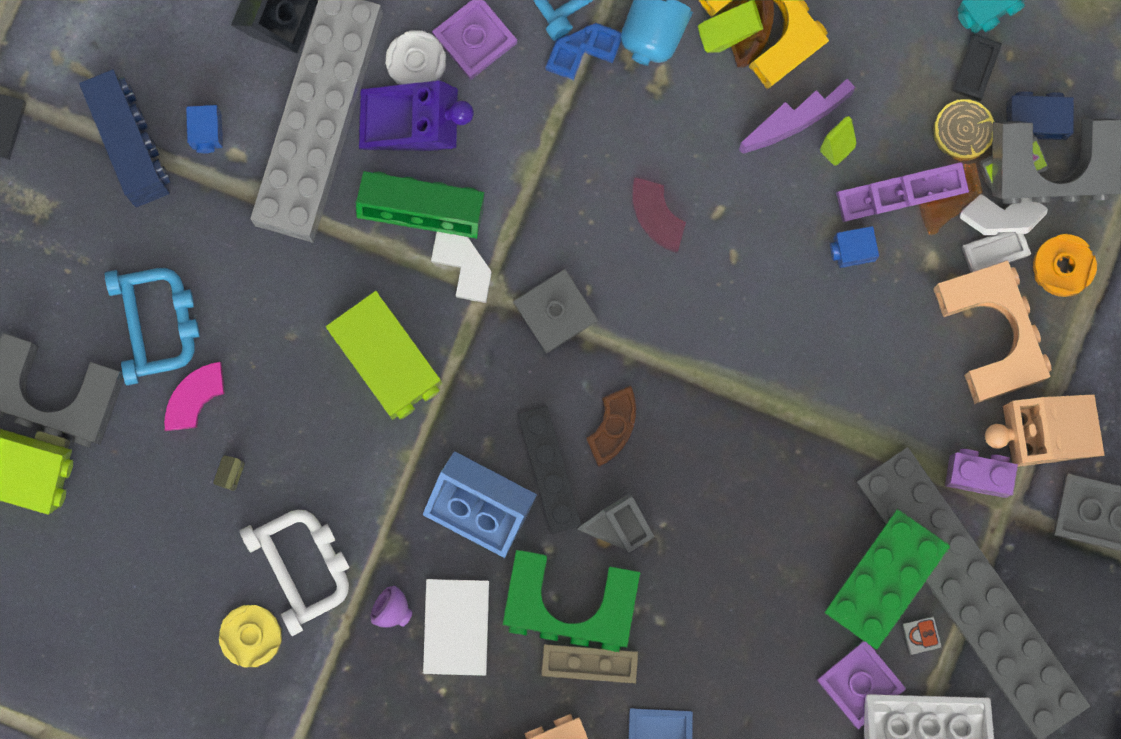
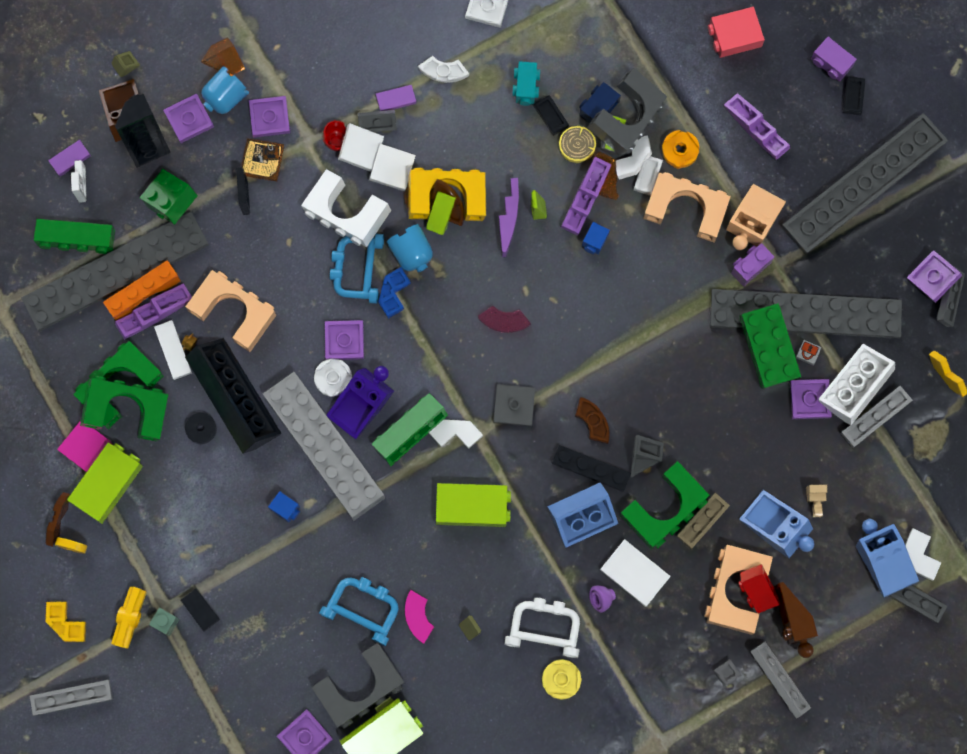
camera: 55 degrees left, 5 degrees down
dark blue brick [79,69,171,208] -> none

